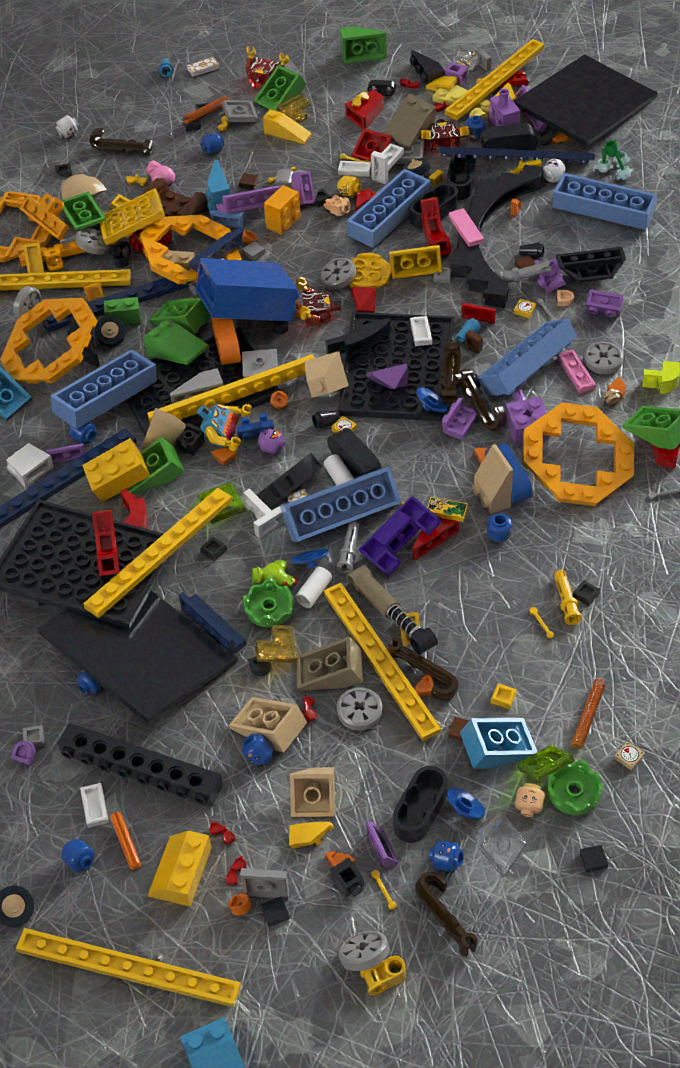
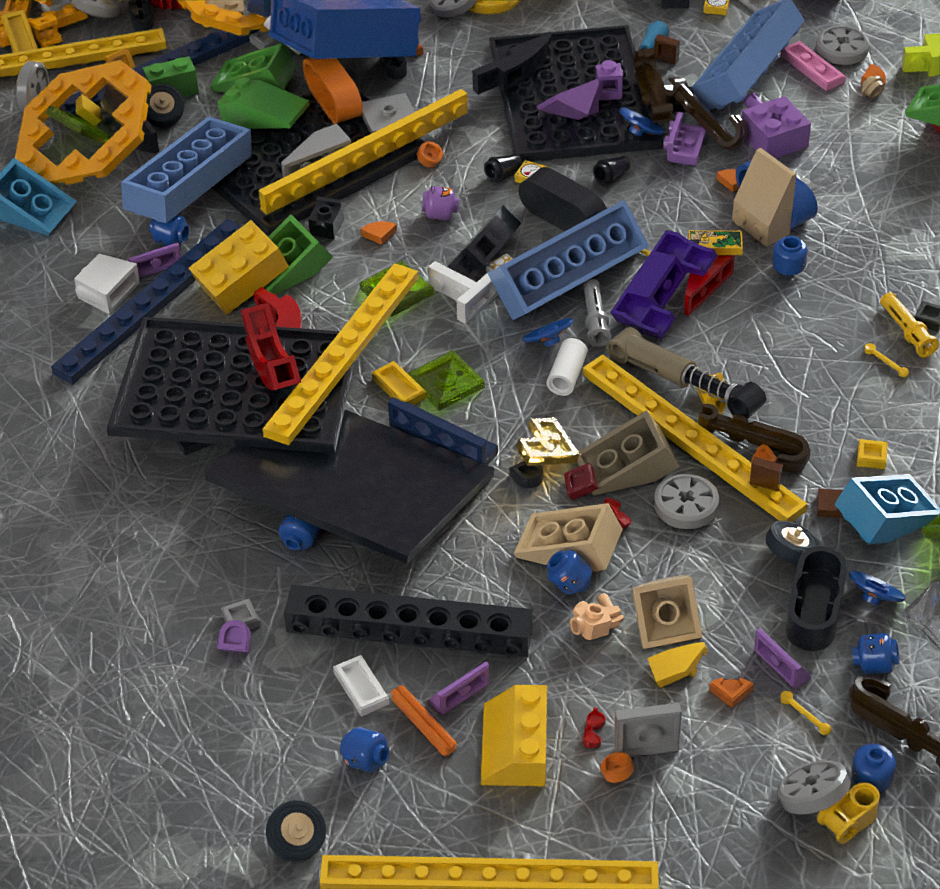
camera: 15 degrees left, 5 degrees down
tan brick [141,408,186,451] -> none
torso [197,404,252,451] -> none
pearl dark grey tile [200,537,227,562] -> none
red piece [209,821,236,845] -> none
blue plate [237,413,274,440] -> none
bright green plate [243,578,294,628] -> none
lime animal [251,559,298,587] -> none
black tile [261,896,290,927] -> none
clear red torso [296,277,342,327] -> none
tan slope [304,351,349,398] -> none
white pin [324,454,354,485] -> none
black brick [330,858,364,897] -> none
red slope [351,287,376,313] -> none
white tile [410,316,432,346] -> none
red slope [461,303,496,324] -> none
light orange plate [522,402,634,507] -> none
none -> clear neon green tile [46,106,112,144]
none -> yellow tile [76,94,101,127]
none -> yellow tile [371,361,426,405]
none -> clear neon green tile [408,350,485,411]
none -> medium lavender slope [428,662,490,716]
none -> dark red tile [564,462,598,500]
none -> light nougat piece [570,593,624,640]
none -> black cone [593,156,630,184]
none -> medium lavender brick [596,60,623,100]
none -> reddish brown tile [750,457,783,491]
none -> black wheel [765,521,820,564]
none -> blue head [851,744,896,792]

